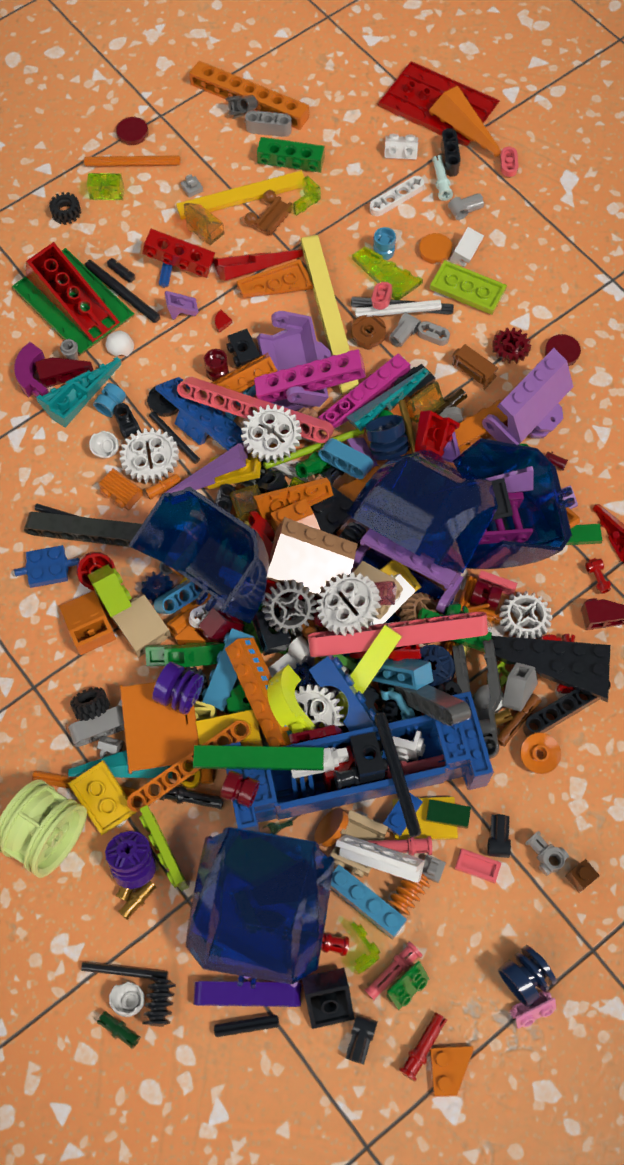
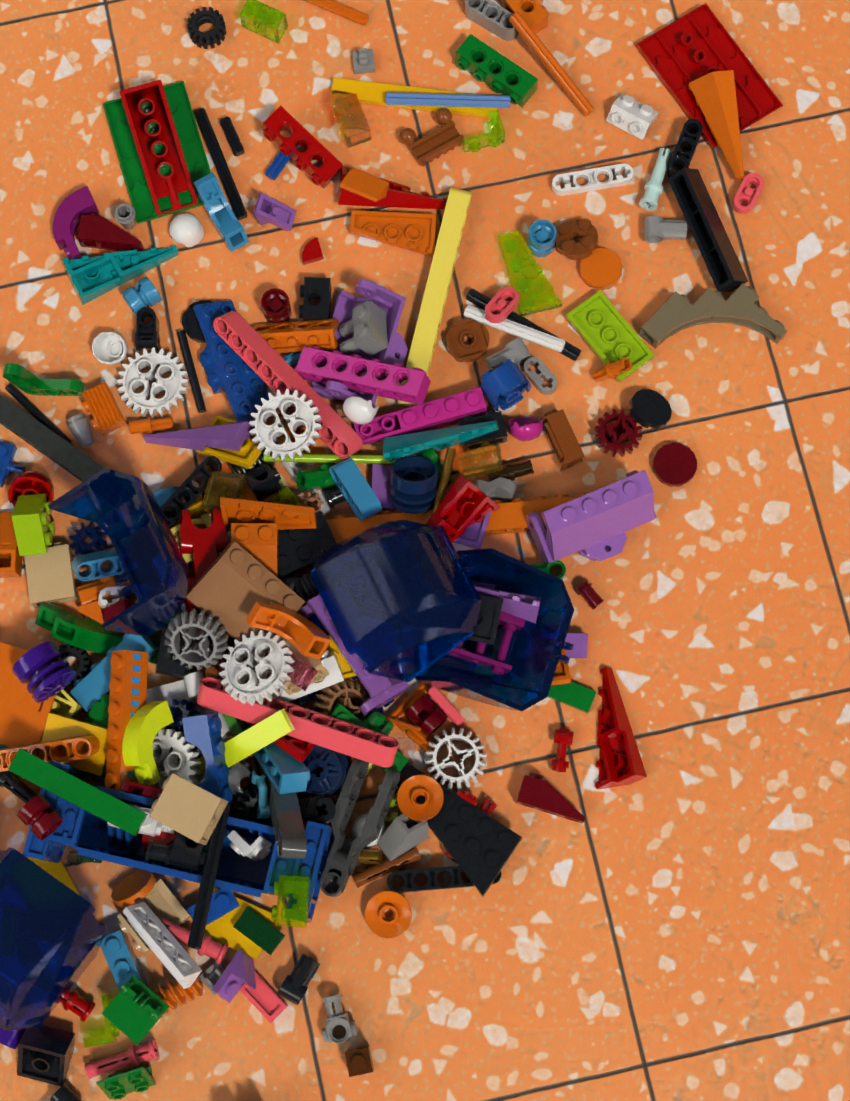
camera: 25 degrees right, 10 degrees up
coral pin [385,754,445,779] -> none
white hinge [449,227,484,267] -> none
none -> green beam [3,363,84,396]
none -> light grey cone [67,413,94,448]
none -> green hinge [101,975,170,1045]
none -> tan panel [149,773,229,845]
none -> dark azure arch [194,172,249,252]
none -> medium lavender slope [212,949,256,1003]
none -> orange arch [245,601,331,659]
none -> clear neon green brick [272,875,311,928]
none -> orange slope [339,168,389,202]
none -> light grey brick [339,300,388,356]
none -> white hair [343,396,379,425]
none -> medium blue axle [385,92,511,108]
none -> orange dish [397,775,444,821]
none -> blue brick [480,359,531,411]
none -> orange axle [509,12,594,116]
none -> dark pink hair [509,417,543,441]
none -> dark orange plate [555,219,598,260]
none -> orange axle [592,357,632,382]
none -> black tile [629,389,672,430]
none -> dark tan arch [639,283,787,349]
none -> black brick [668,168,748,292]

